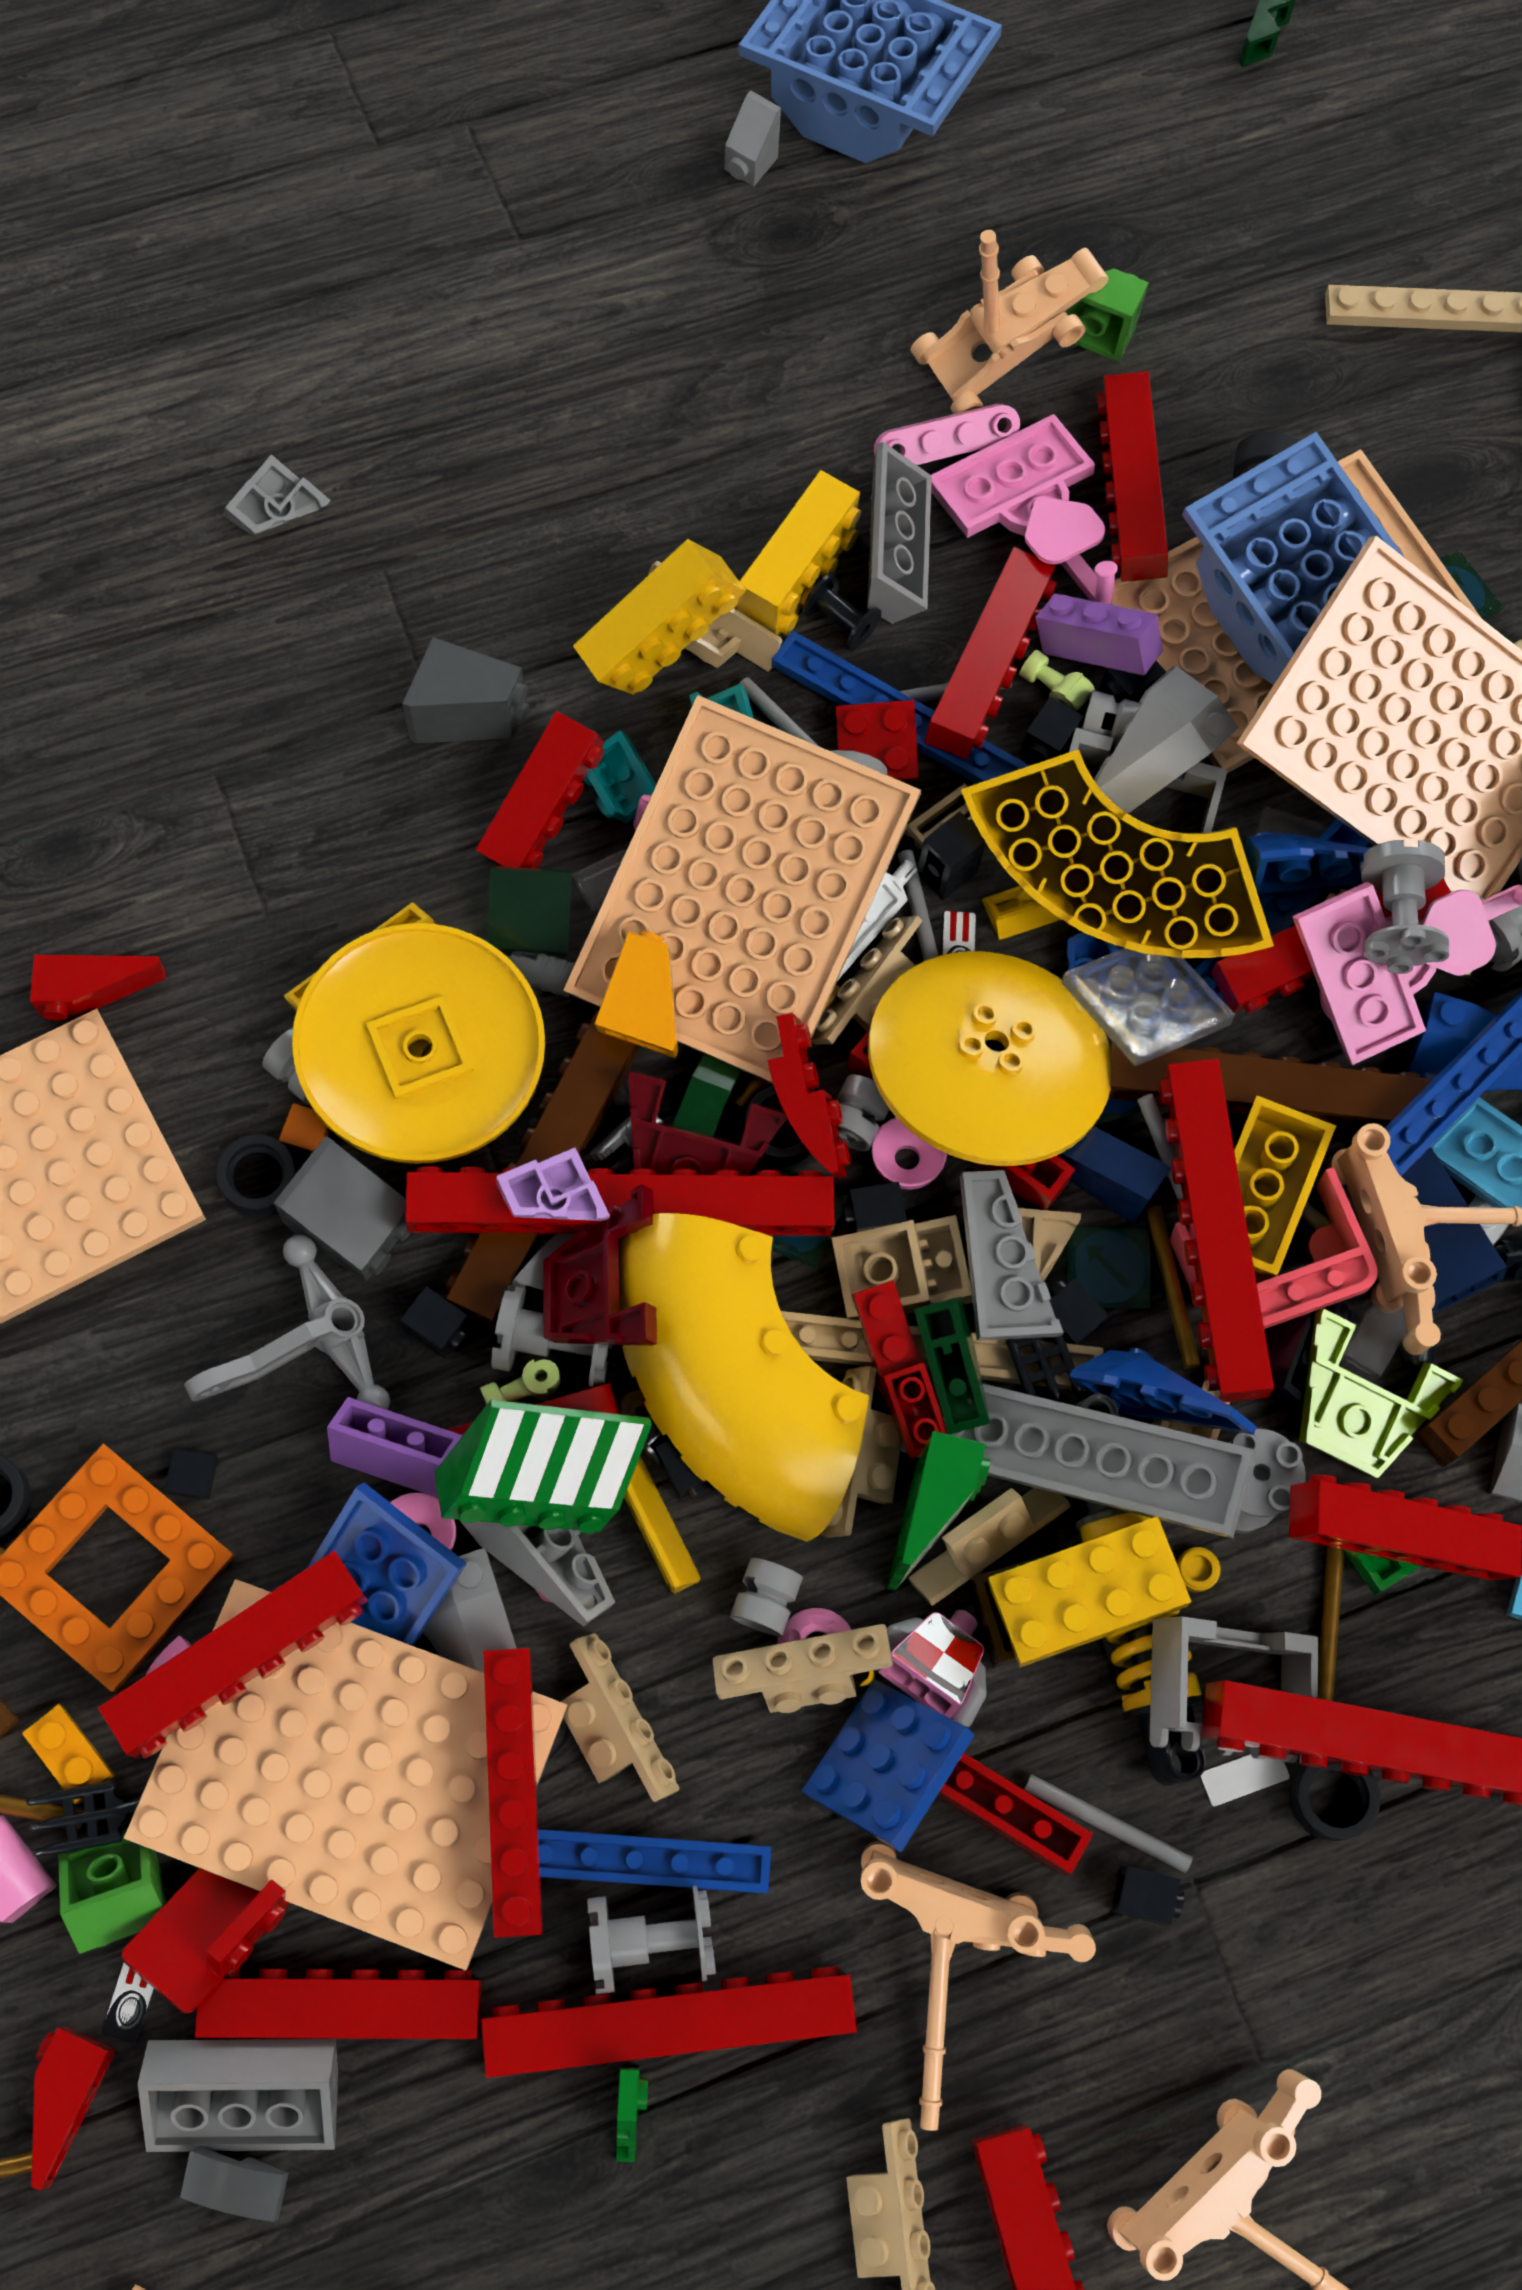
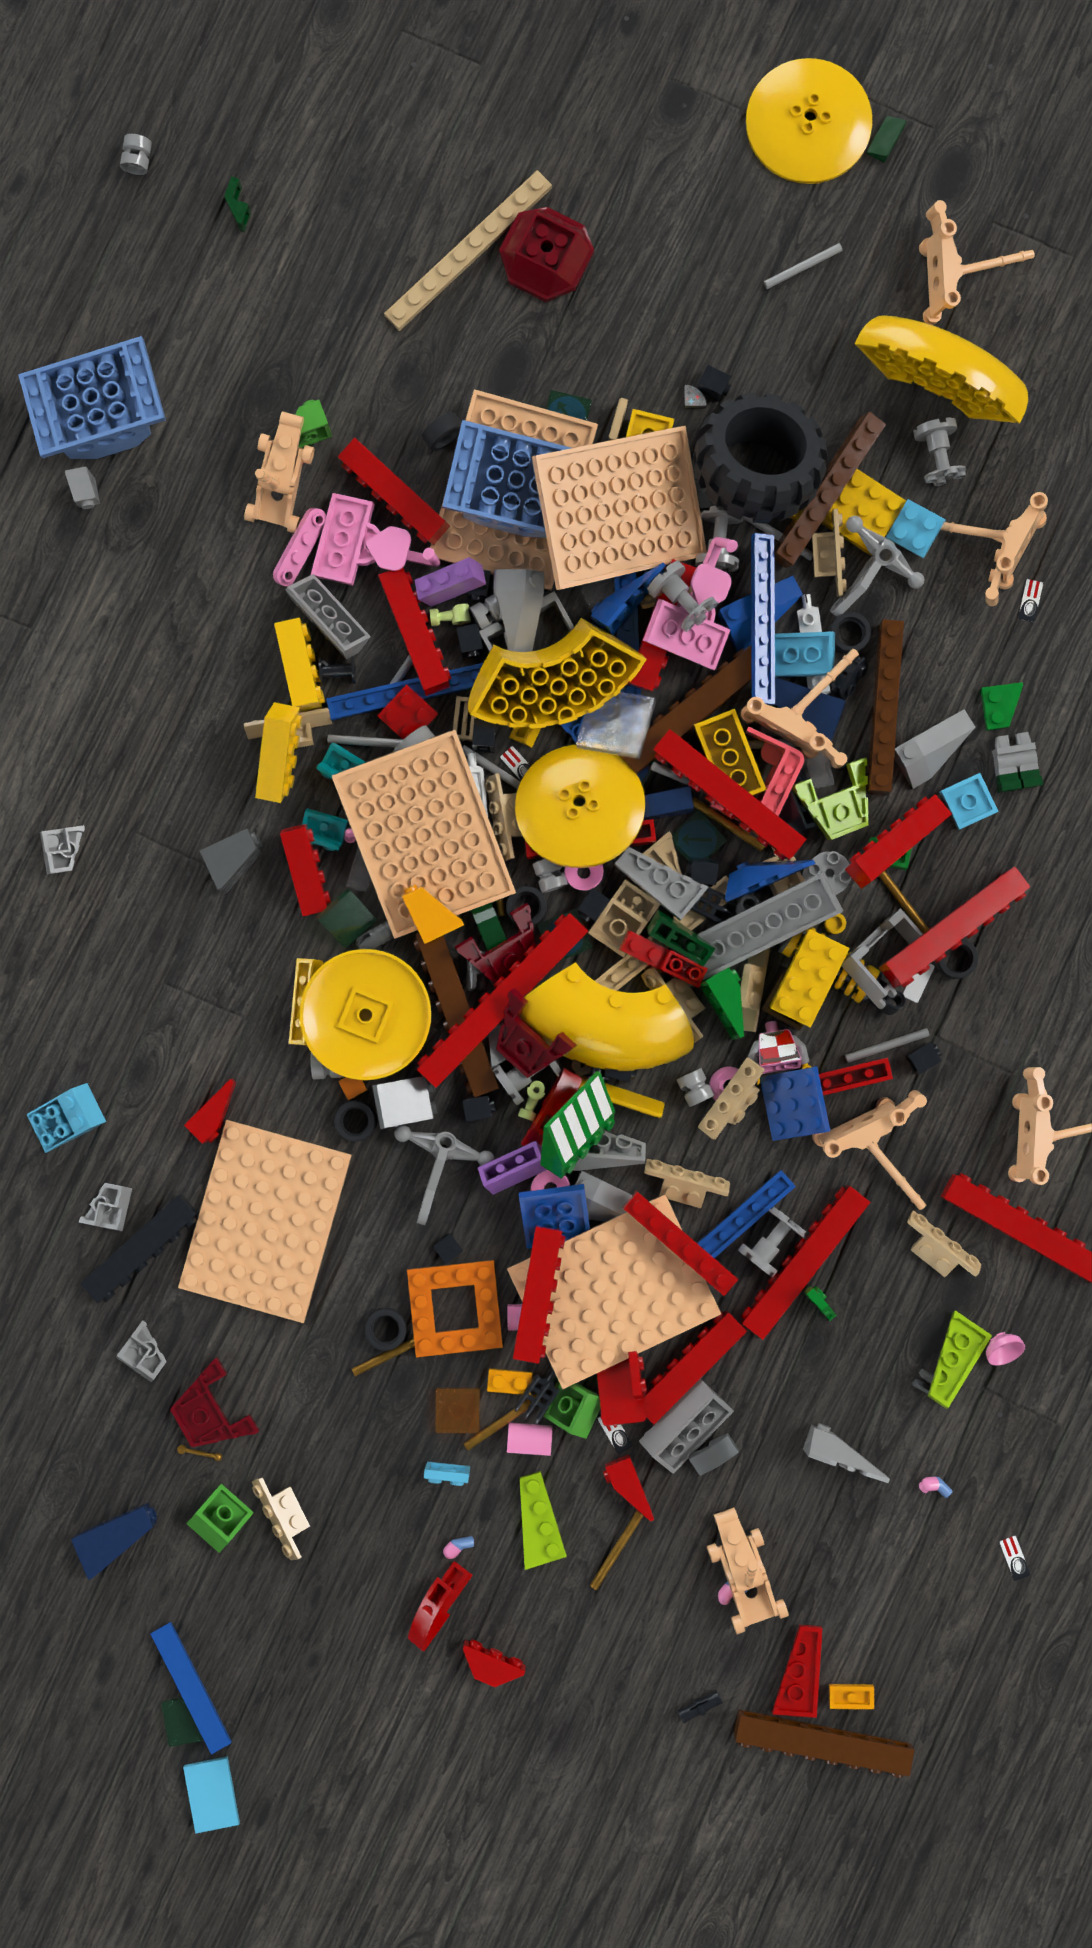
camera: 40 degrees left, 15 degrees up
lavender slope [496,1147,610,1221] -> none
red slope [768,1013,851,1179] -> none

